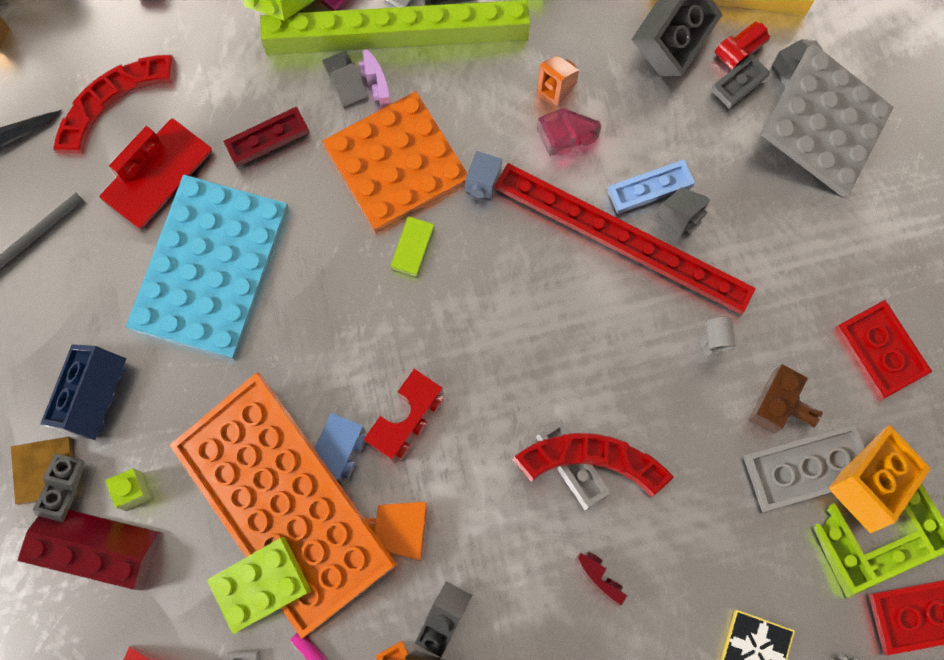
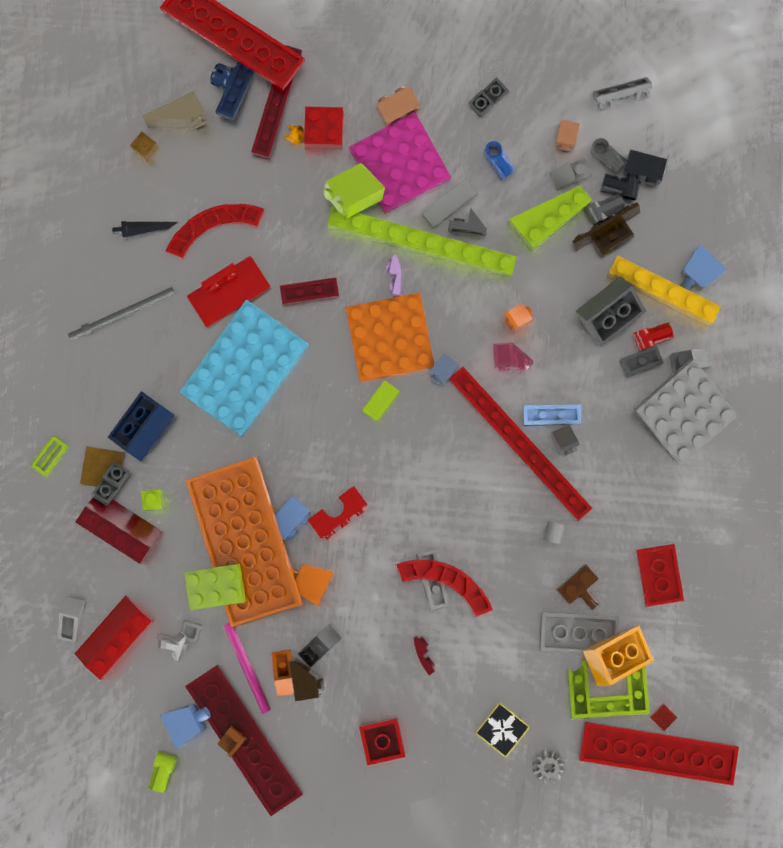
camera: 20 degrees right, 10 degrees up
dark grey slope [322,50,368,109] -> none

